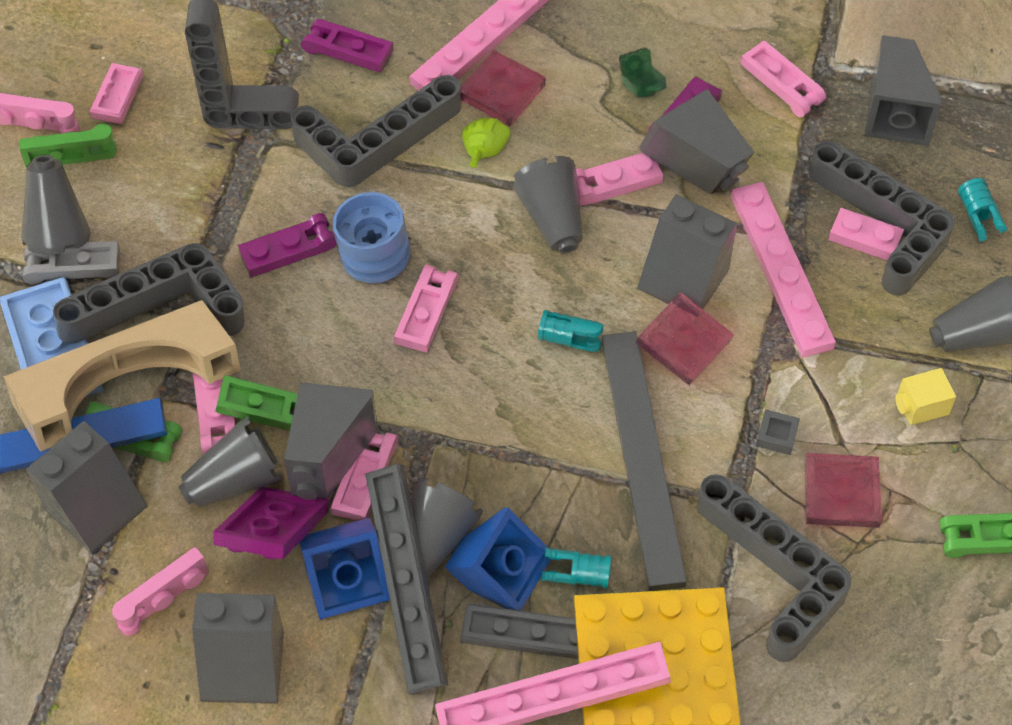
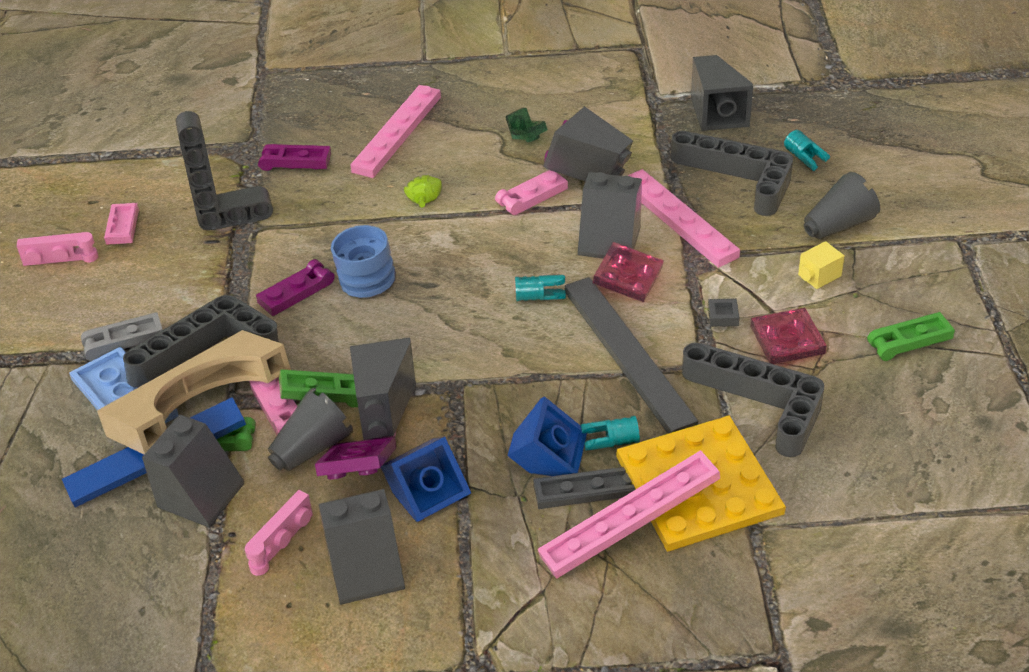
camera: 15 degrees left, 15 degrees down
bright green plate [19,124,117,169] -> none
dark grey cone [21,155,90,255] -> none
dark grey beam [291,75,461,187] -> none
bright pink plate [331,432,398,521] -> none
dark grey tile [365,463,448,694] -> none
bright pink plate [394,264,459,353] -> none
dark grey cone [411,477,483,580] -> none
clear pink plate [461,50,546,126] -> none
dark grey cone [511,156,583,254] -> none
bright pink plate [741,40,826,117] -> none
bright pink plate [828,208,904,260] -> none

